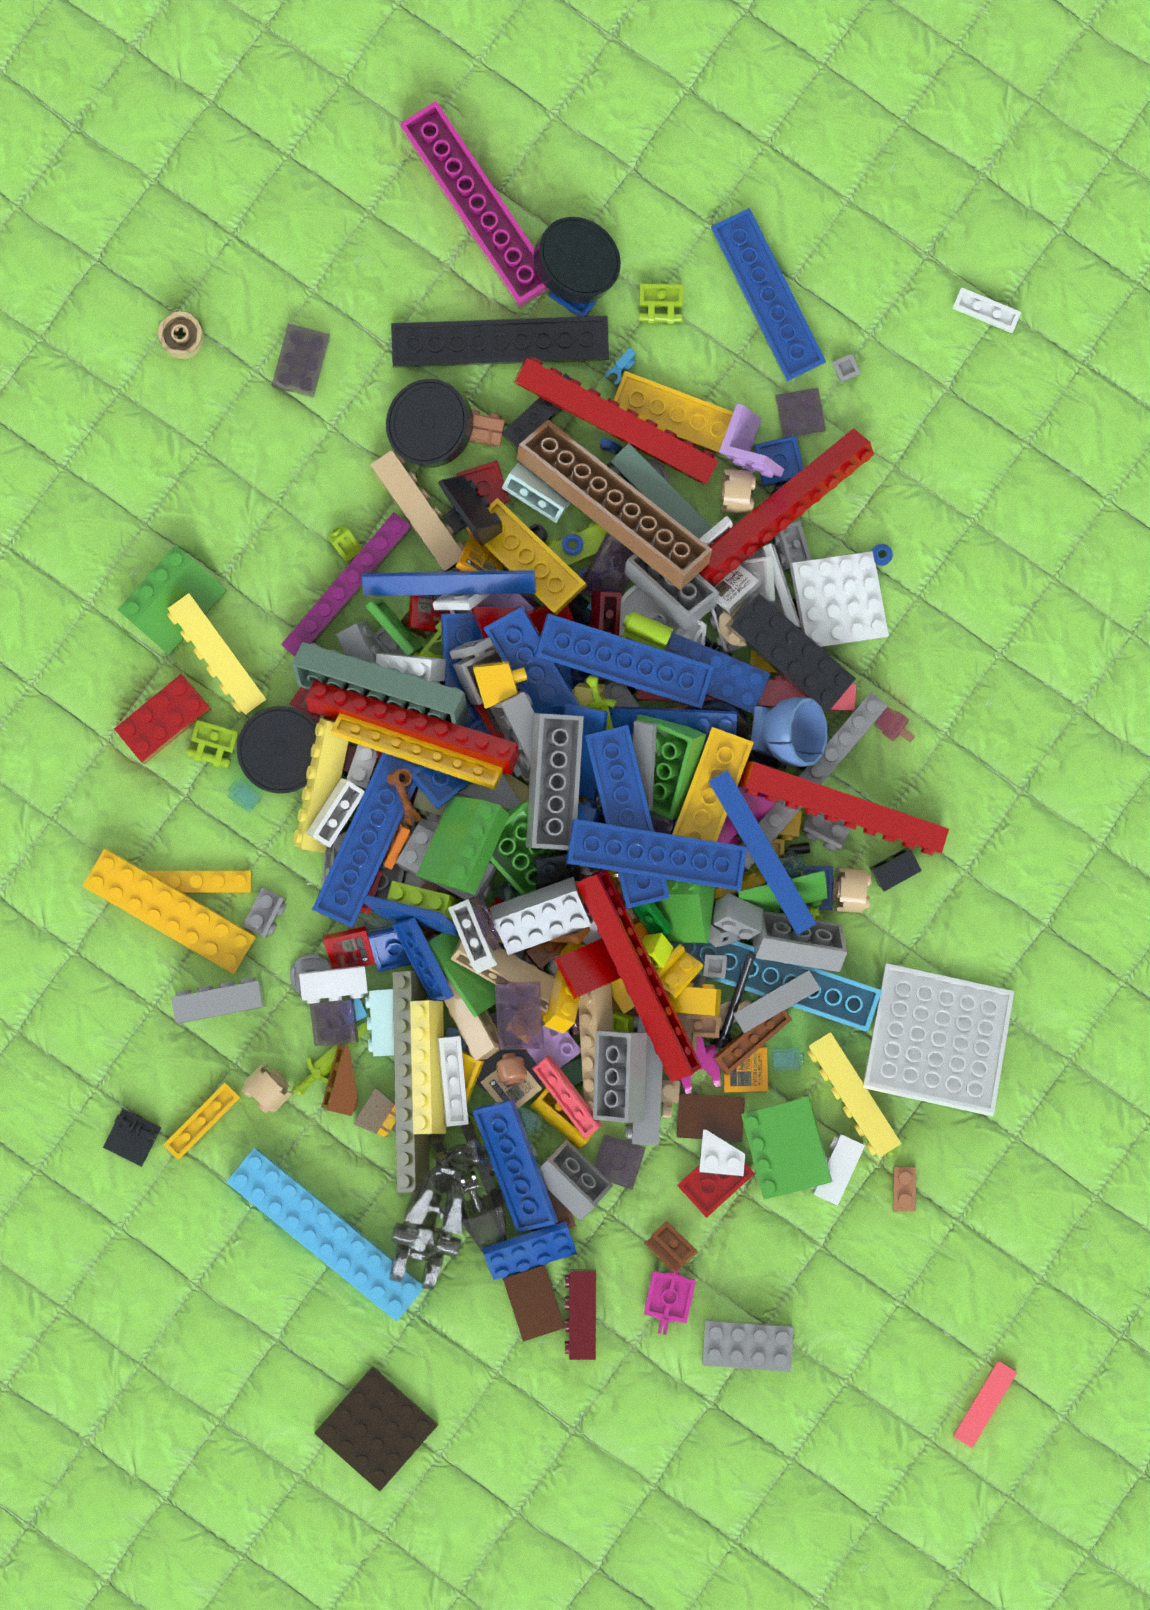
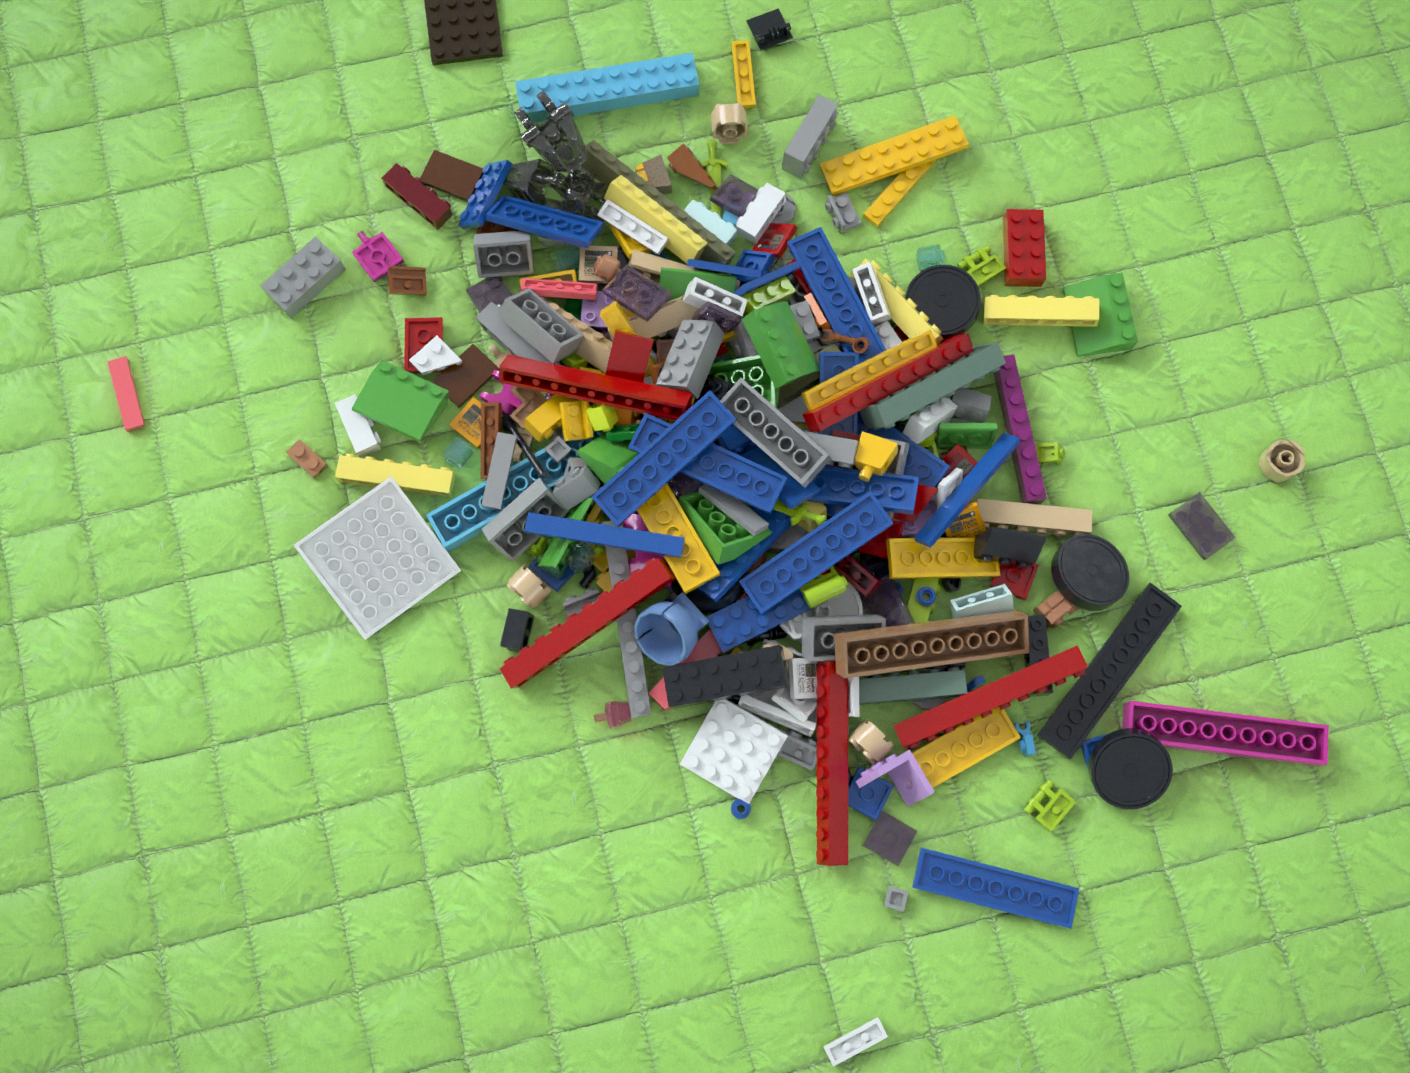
camera: 130 degrees right, 10 degrees down
light grey plate [449,637,493,661] -> none

